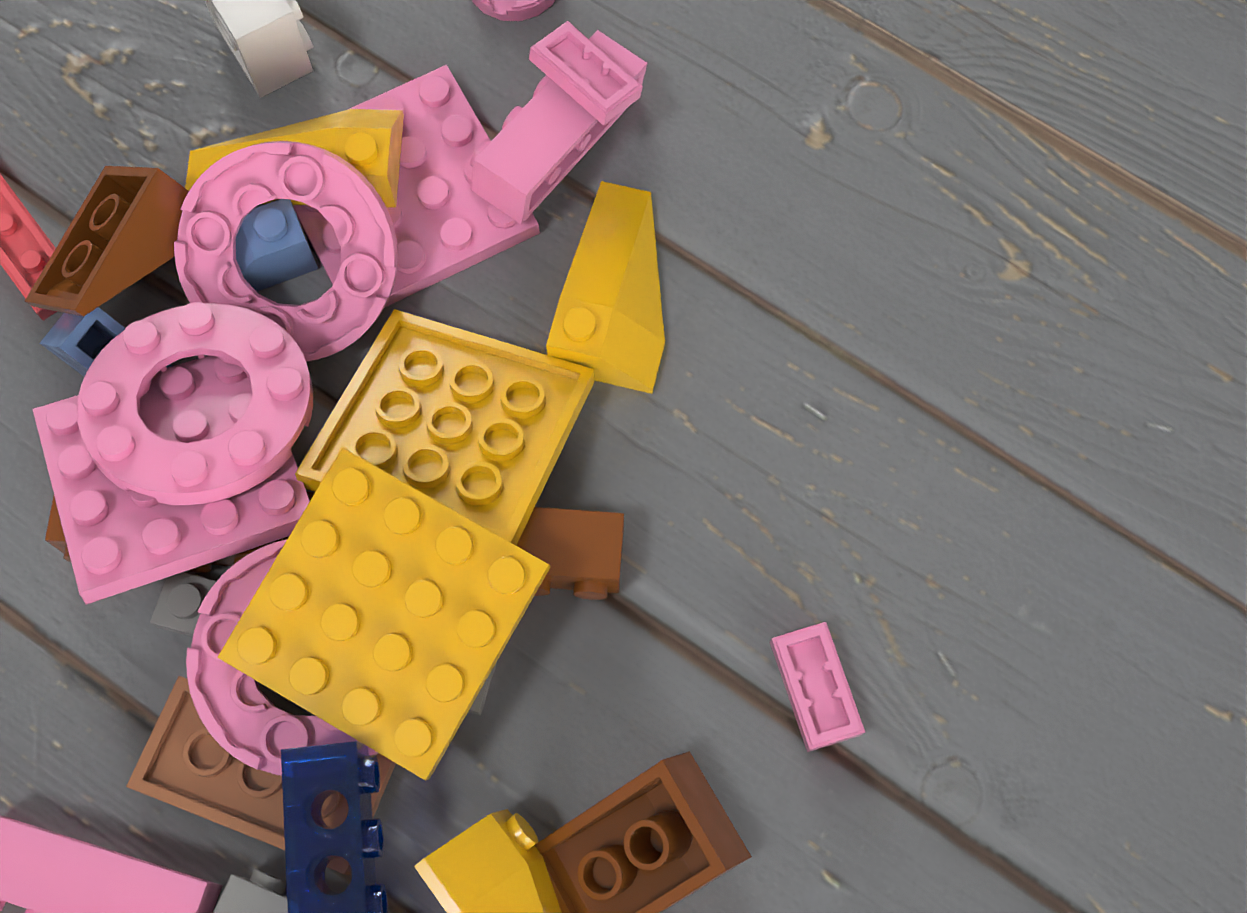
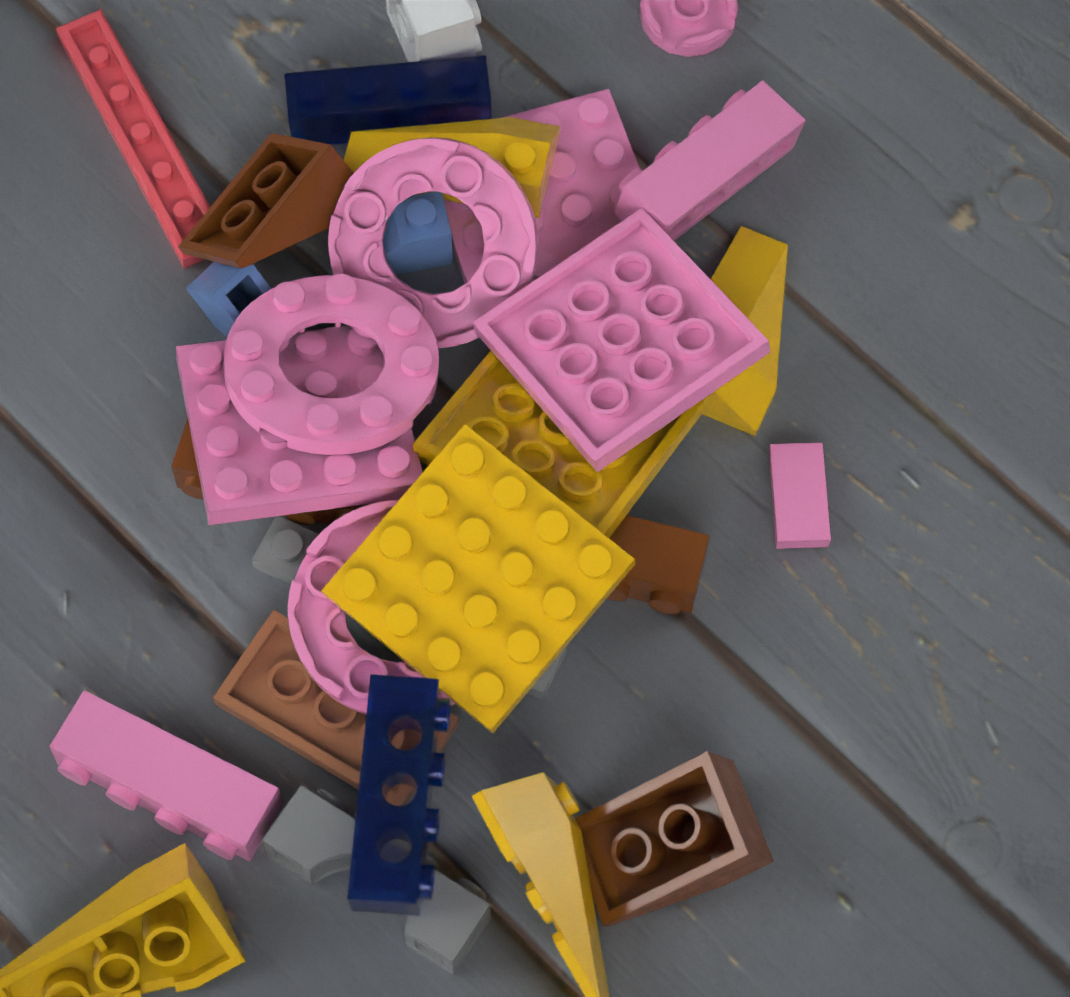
camera: 10 degrees right, 5 degrees down
bright pink plate [529,21,643,126] -> none
bright pink plate [770,622,865,752] -> none
none -> clear blue brick [284,55,491,145]
none -> bright pink plate [473,208,771,473]
none -> bright pink tile [768,443,831,549]

